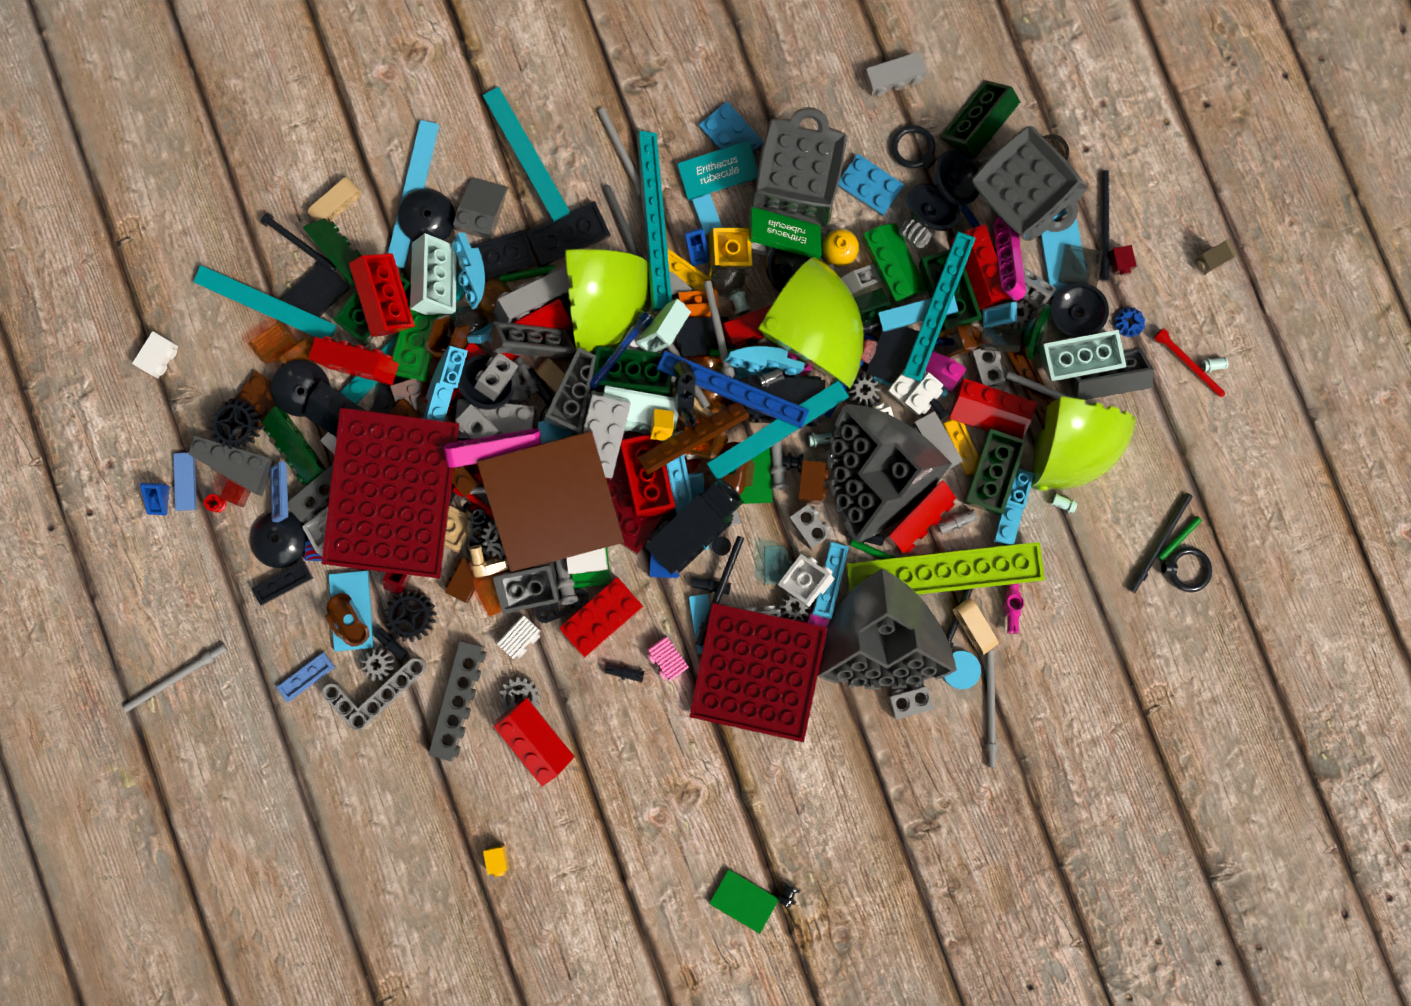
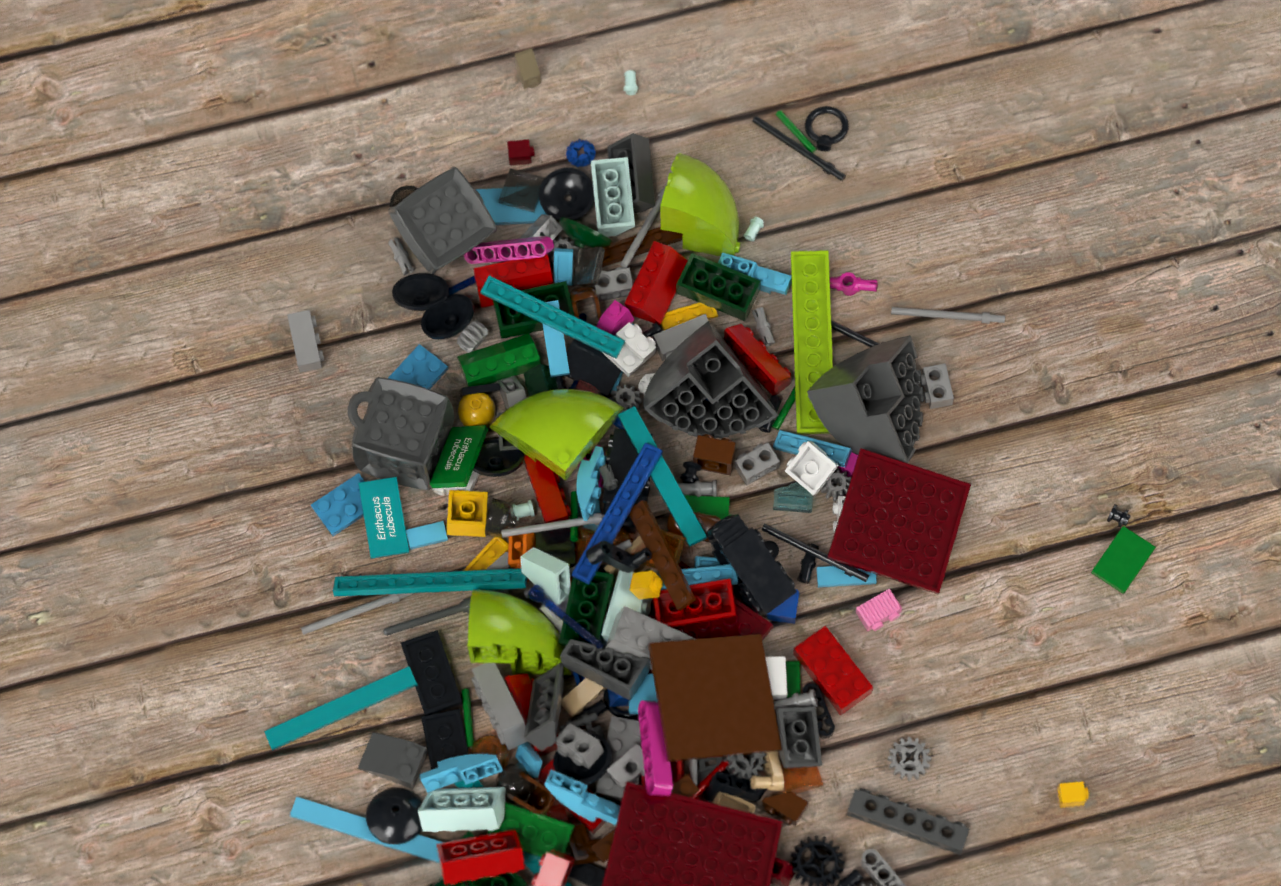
camera: 80 degrees left, 15 degrees down
red slope [494,697,575,787] -> none
white brick [497,615,541,659] -> none
black pin [604,662,645,683] -> none
blue slope [684,228,710,266] -> none
light aqua pin [808,432,833,448] -> none
black piece [890,125,937,170] -> none
dark green slope [940,80,1021,159] -> none
medium azure tile [944,651,981,689] -> none
tan beam [953,598,998,655] -> none
black bar [1100,170,1111,282] -> none
red piece [1153,328,1225,397] -> none
none -> black tile [460,383,500,397]

